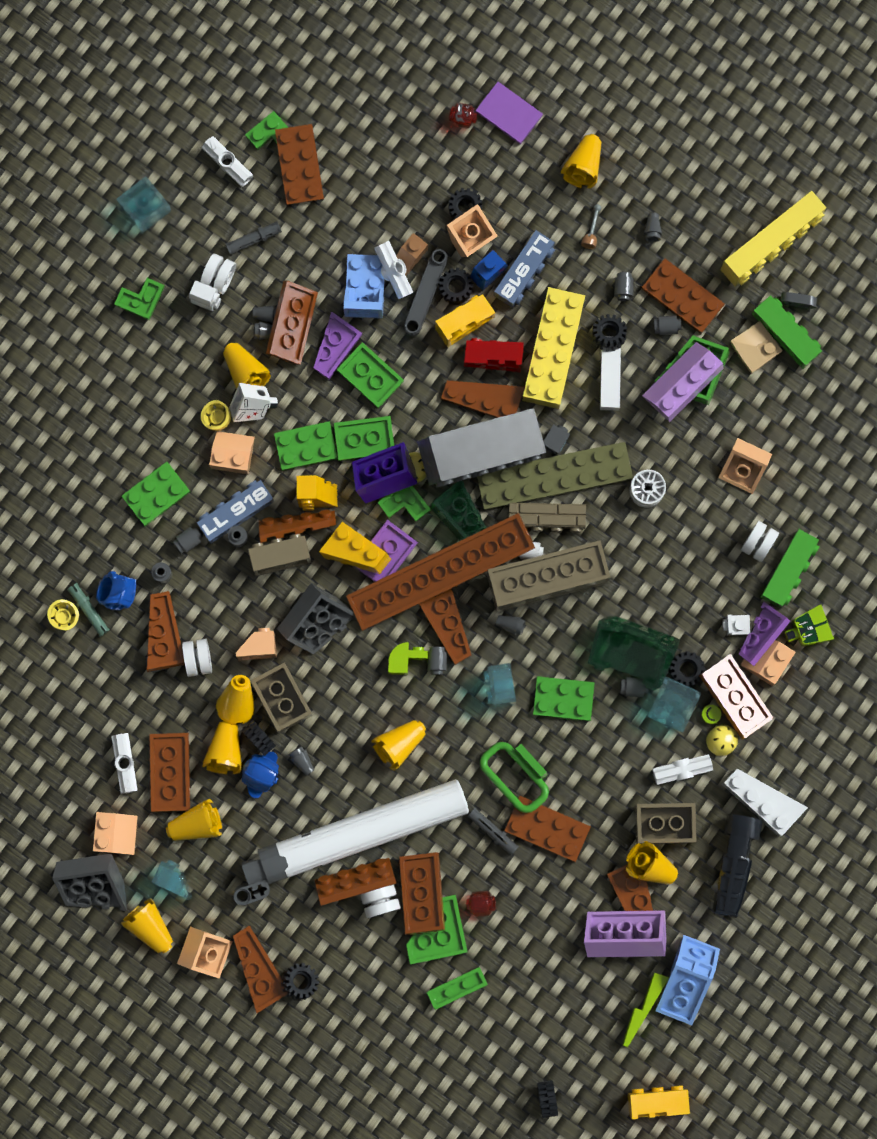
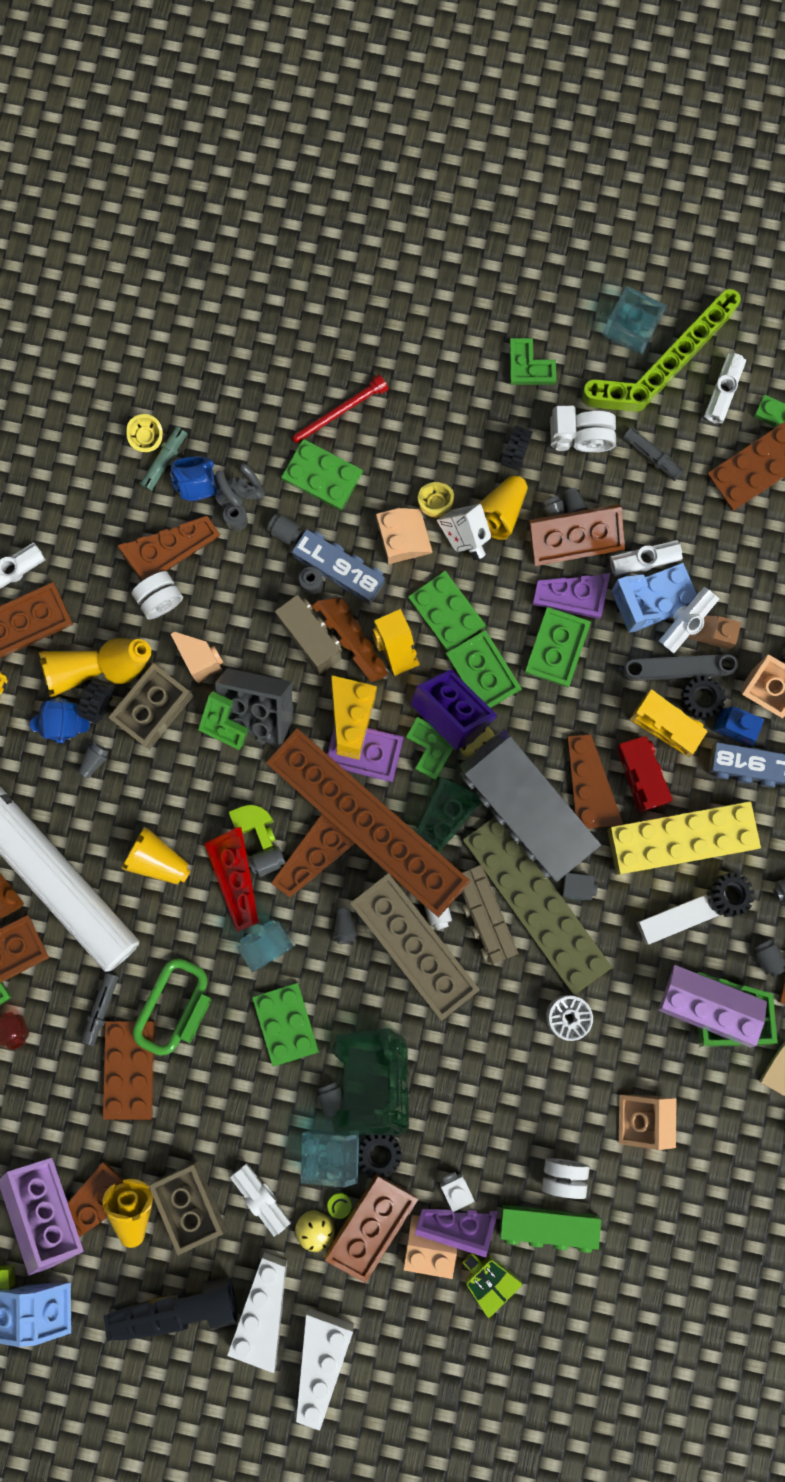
camera: 70 degrees right, 0 degrees up
none -> bright green plate [198,691,249,750]
none -> red wing [204,827,259,932]
none -> dark grey piece [215,464,265,508]
none -> red piece [292,374,389,443]
none -> white wedge [296,1308,354,1431]
none -> black tyre [501,425,533,471]
none -> lime beam [582,289,741,412]
none -> white piece [610,540,683,577]

